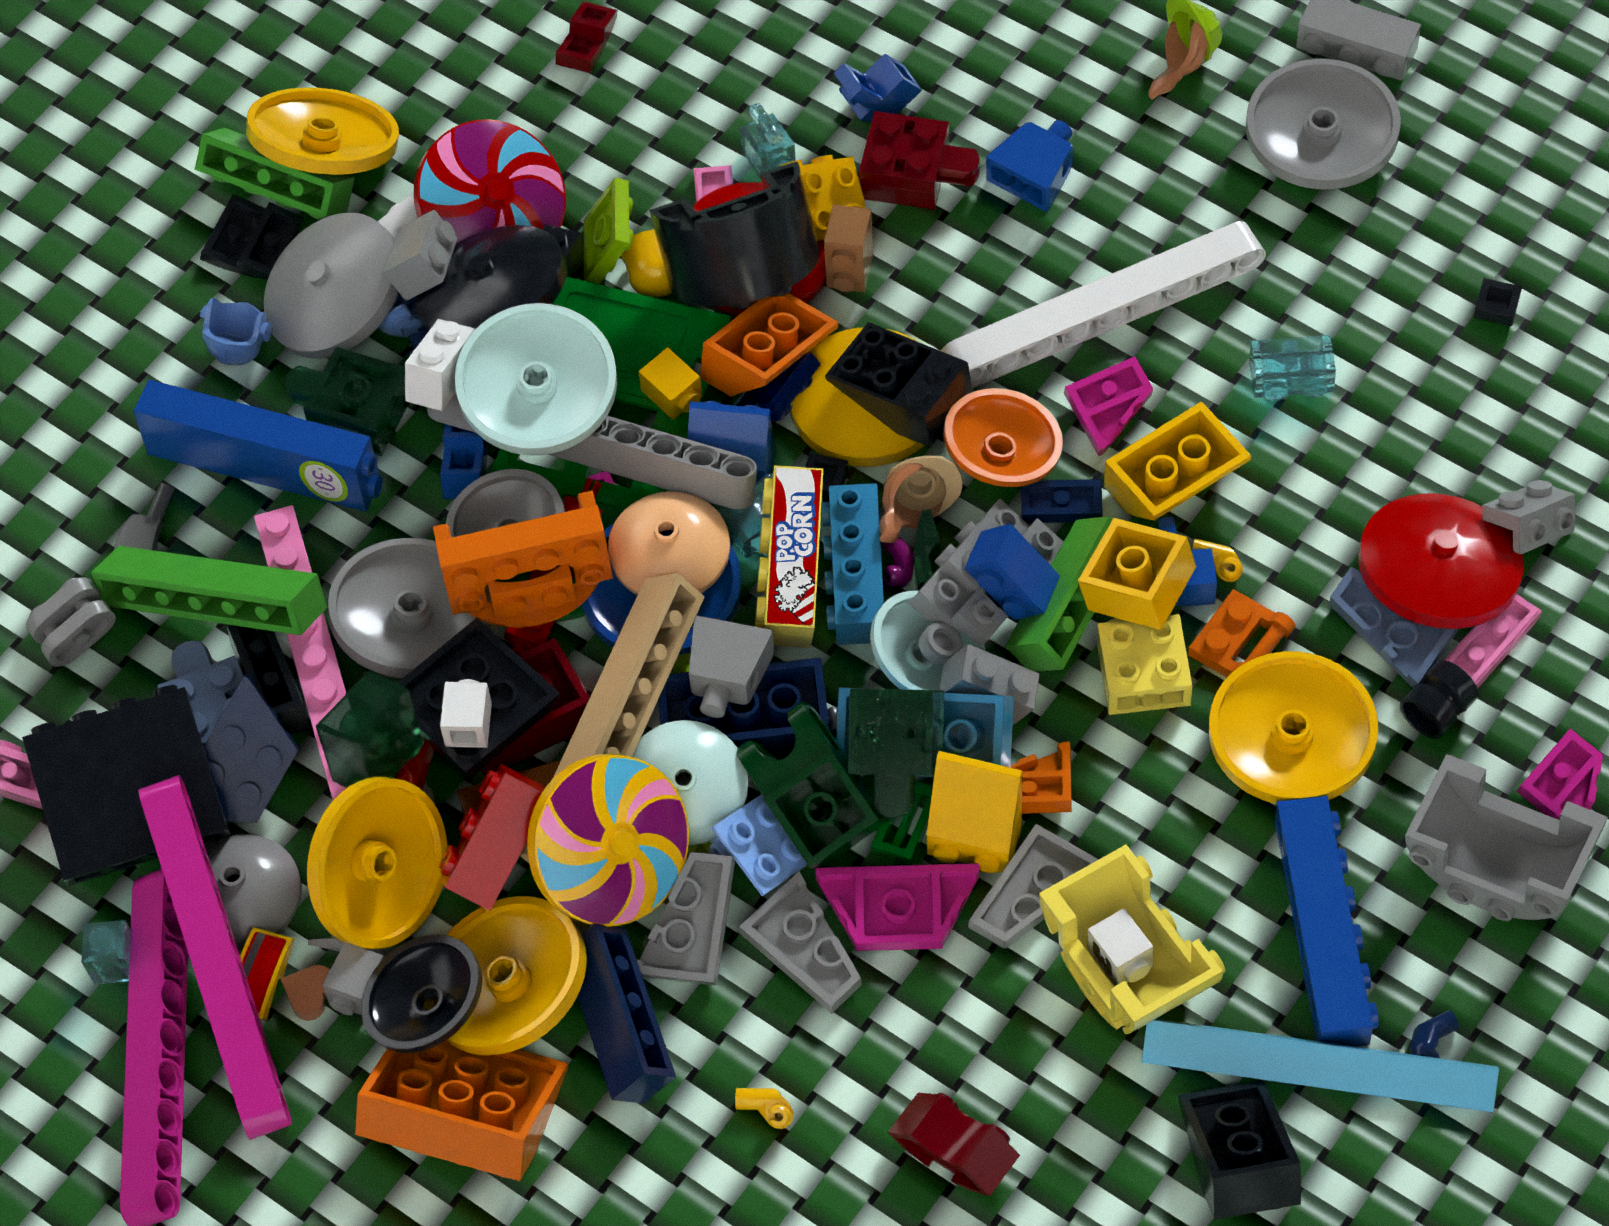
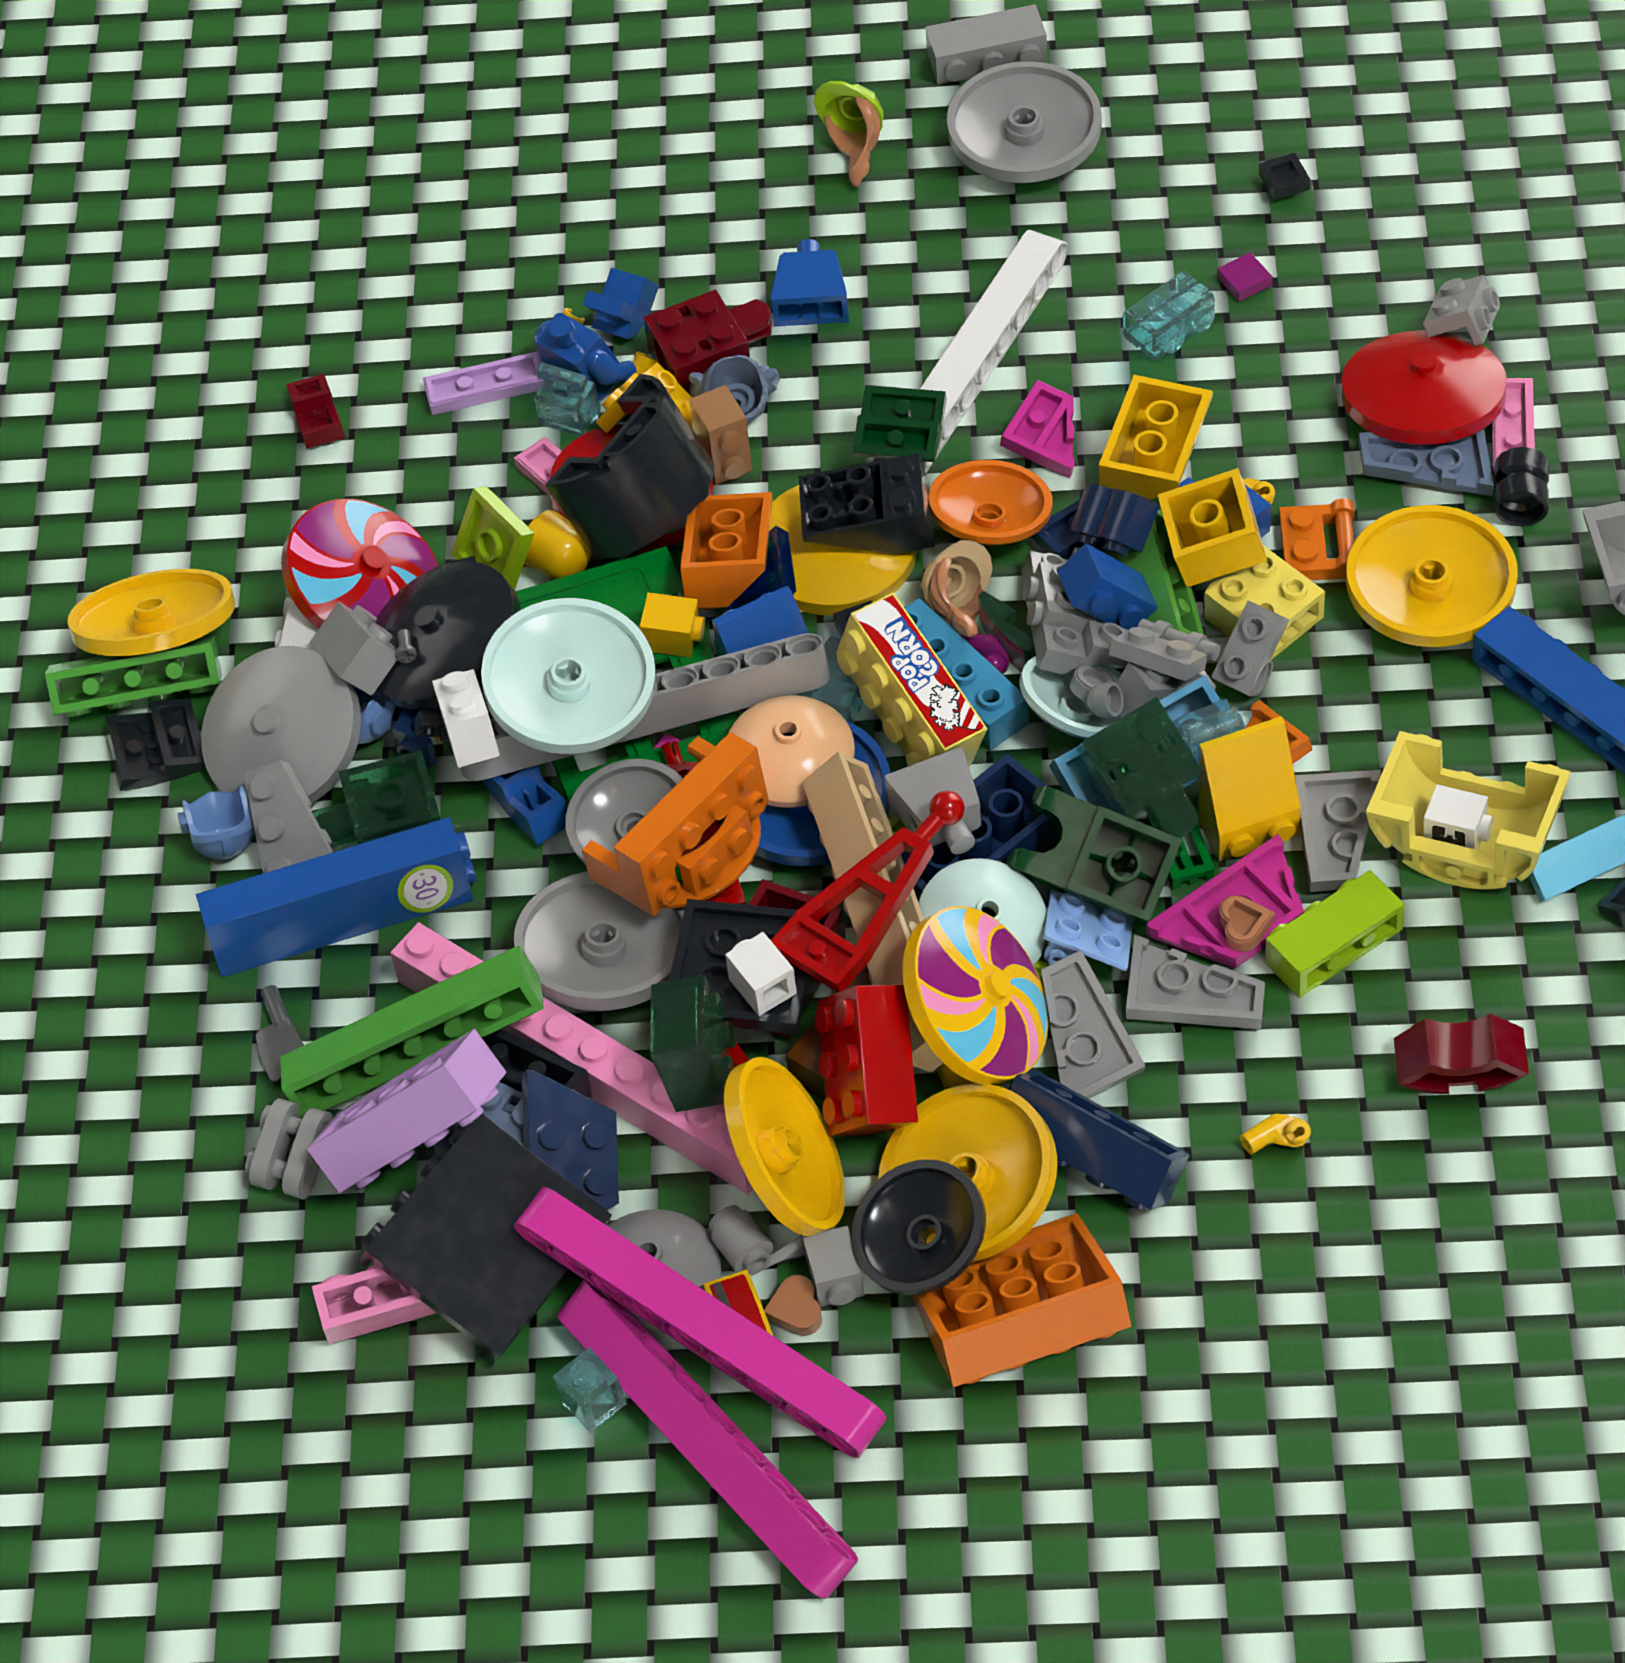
camera: 35 degrees left, 5 degrees down
none -> light grey wing [243,760,333,873]
none -> lavender brick [307,1028,507,1193]
none -> dark grey piece [395,629,417,663]
none -> lavender tile [423,351,548,415]
none -> blue torso [533,308,658,402]
none -> sand blue hair [689,355,780,423]
none -> light grey brick [709,1205,774,1274]
none -> red plate [771,790,965,993]
none -> dark green slope [852,385,947,463]
none -> dark blue brick [1069,483,1160,557]
none -> light grey hinge [1087,682,1124,717]
none -> light grey plate [1109,619,1221,681]
none -> clear light blue brick [1172,699,1245,764]
none -> light grey plate [1211,600,1290,697]
none -> magenta tile [1217,252,1273,302]
none -> nougat tile [1219,896,1275,952]
none -> lime brick [1265,870,1405,998]

